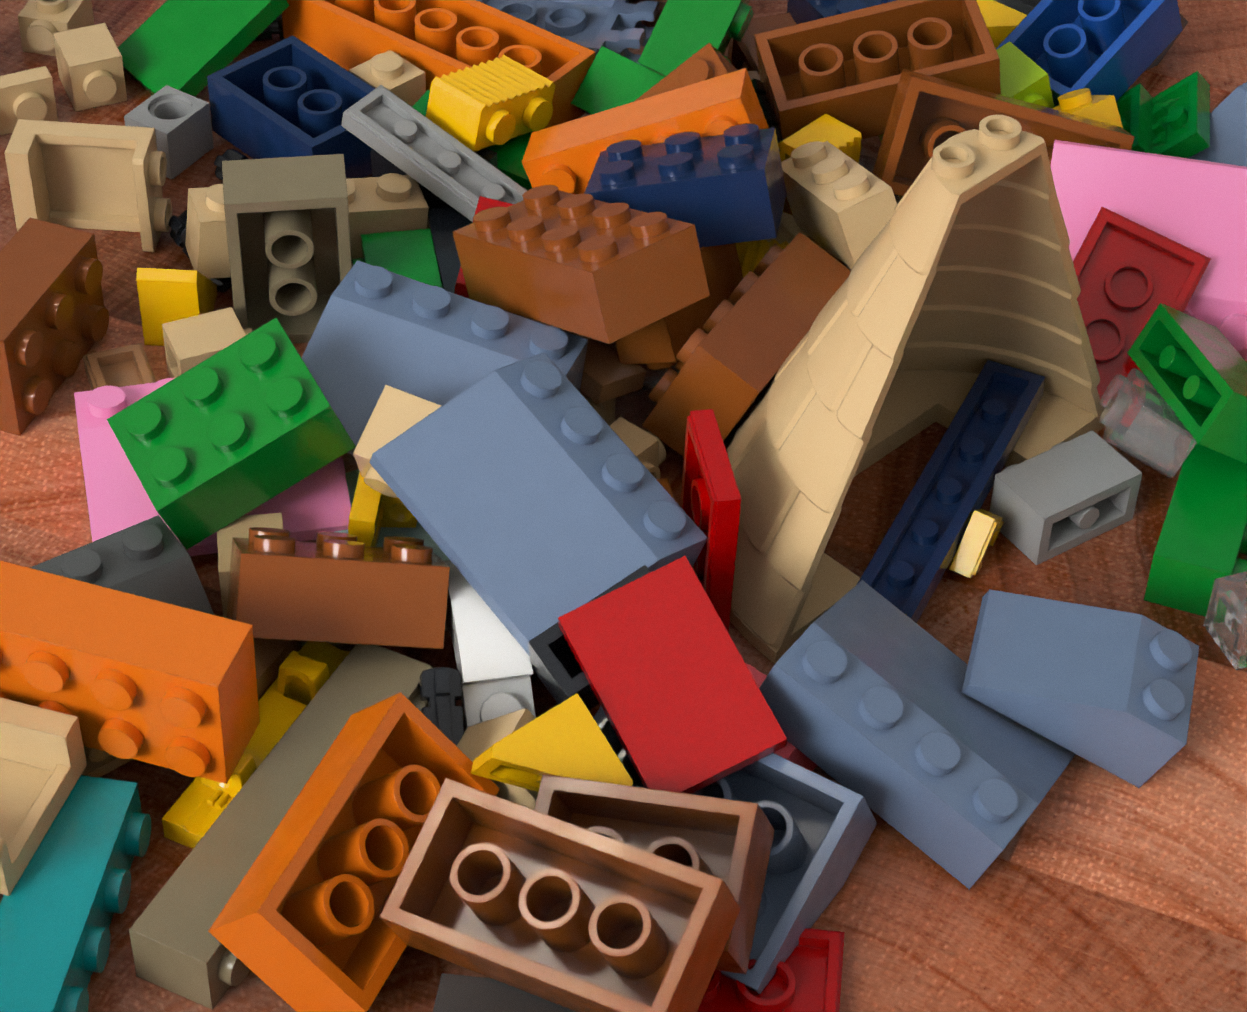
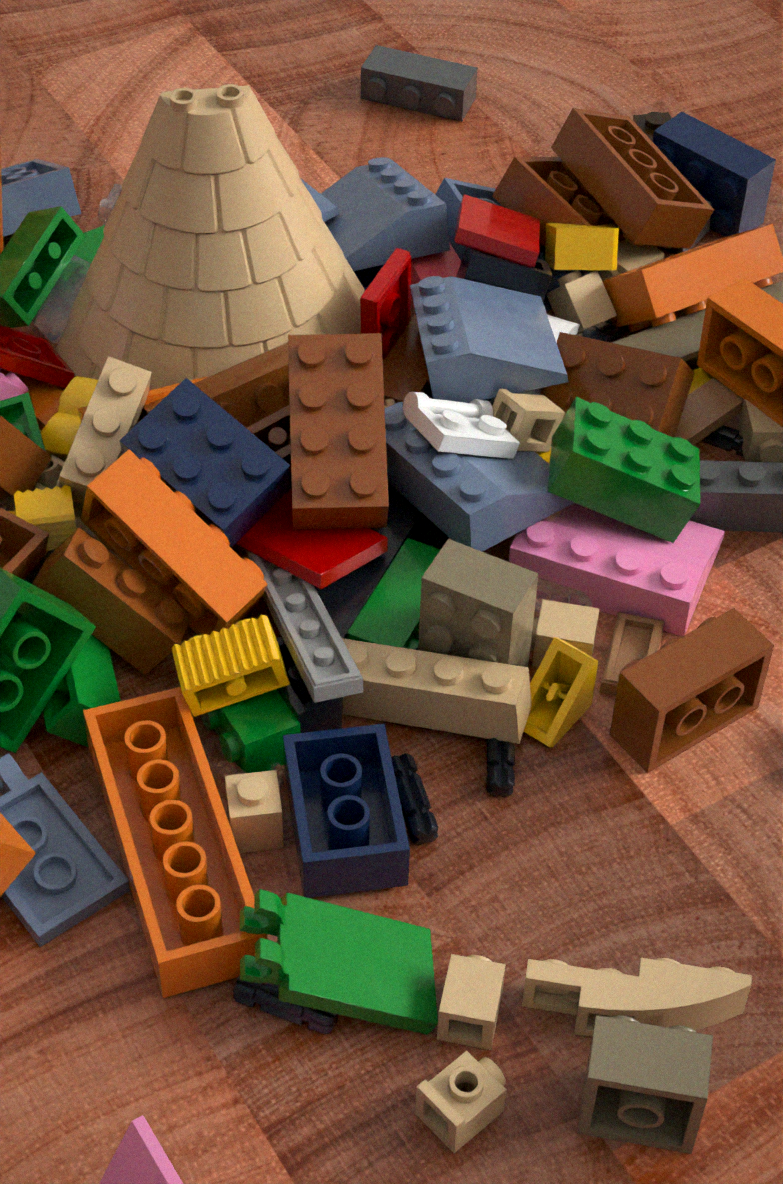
camera: 145 degrees left, 5 degrees up
tan panel [4,119,172,252] -> none
light grey brick [124,85,214,179] -> none
none -> white plate [403,391,520,459]

